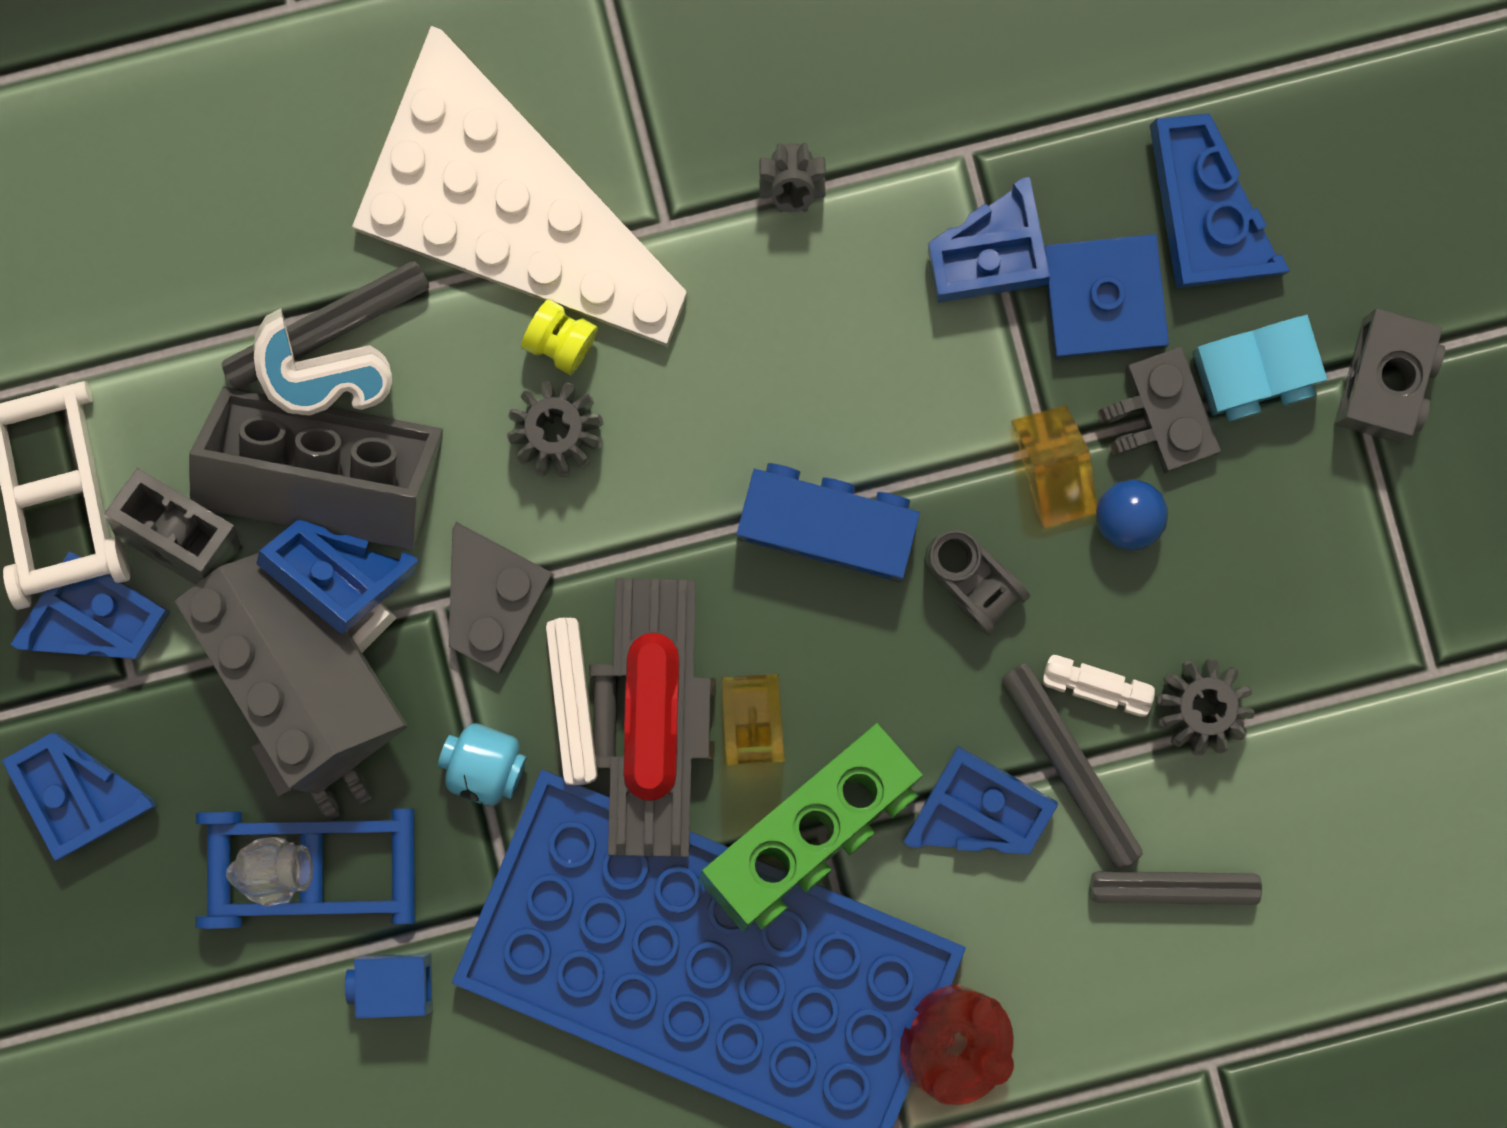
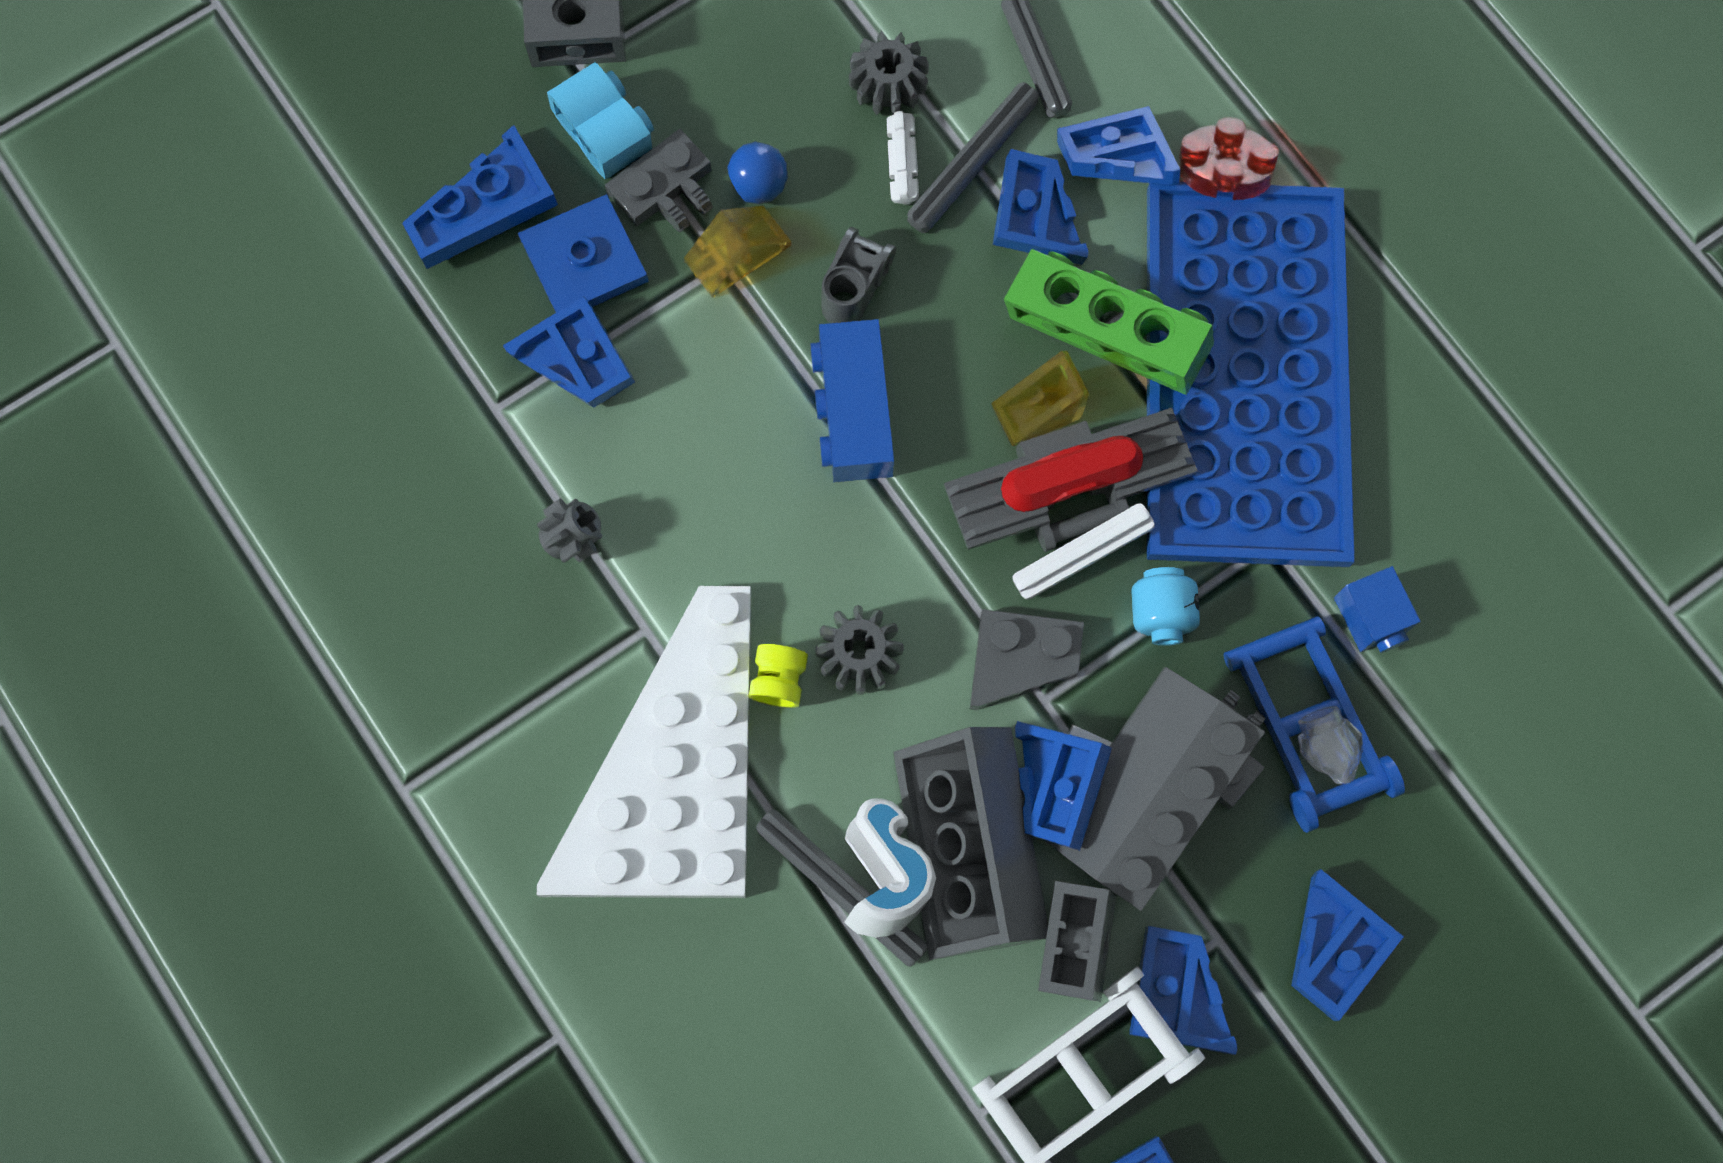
camera: 115 degrees left, 10 degrees down
none -> blue wing [1057,106,1180,185]

